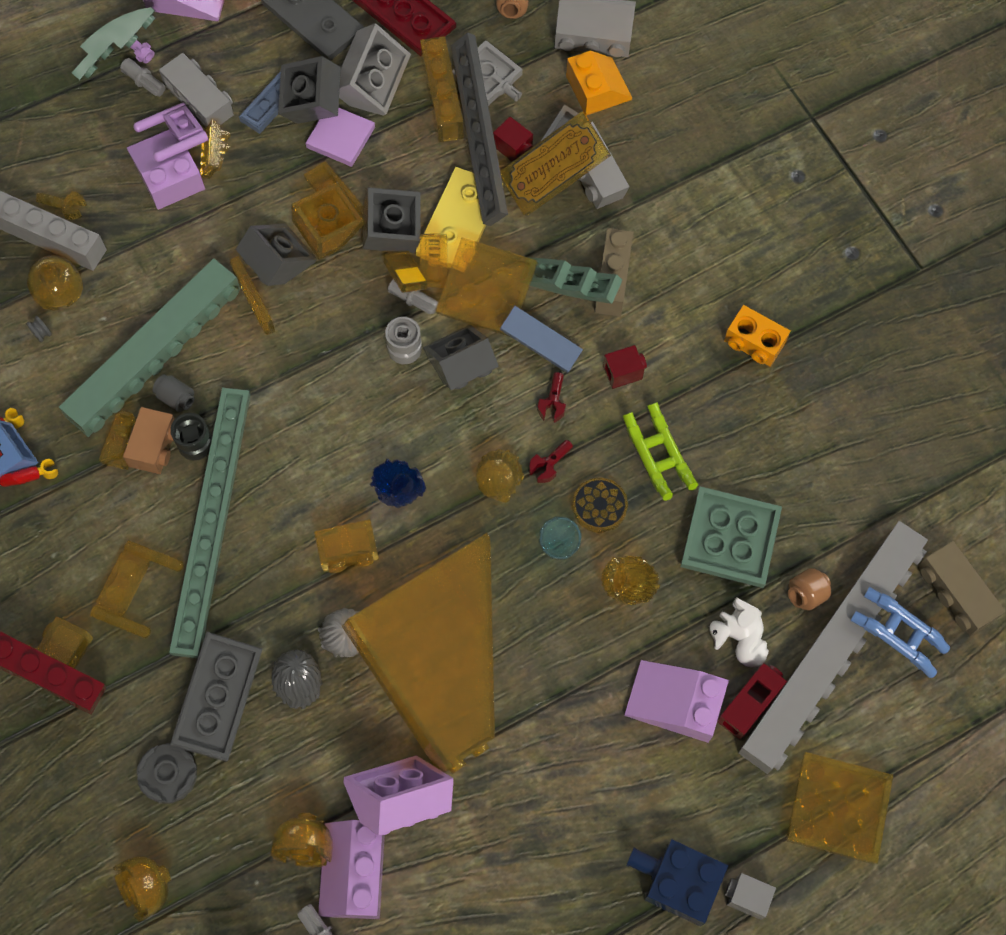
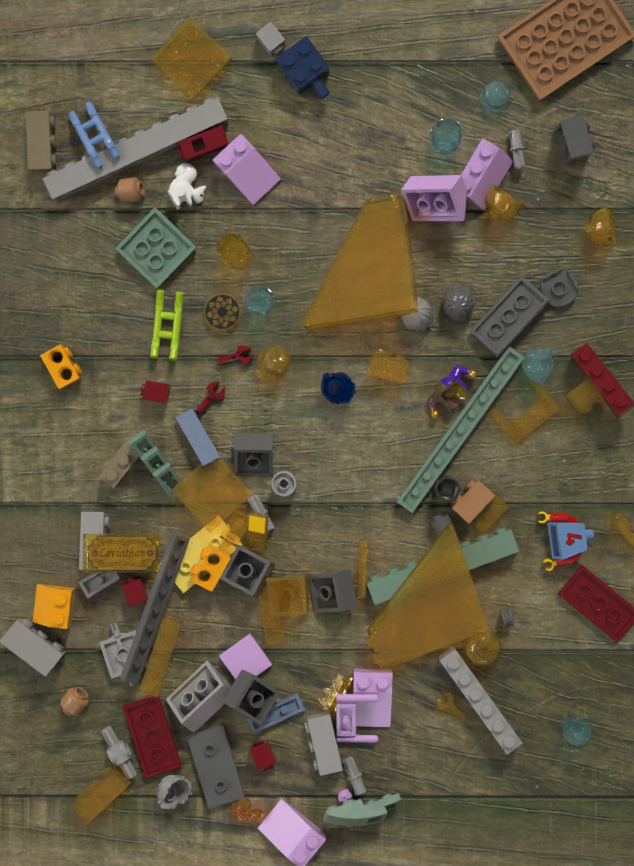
camera: 155 degrees left, 20 degrees up
none -> light orange brick [190,543,231,592]
none -> dark red brick [249,738,277,771]
none -> clear yellow slope [366,523,490,670]
none -> clear yellow piece [427,365,477,418]
none -> clear light blue hair [429,117,463,155]
none -> clear light blue hair [522,347,554,385]

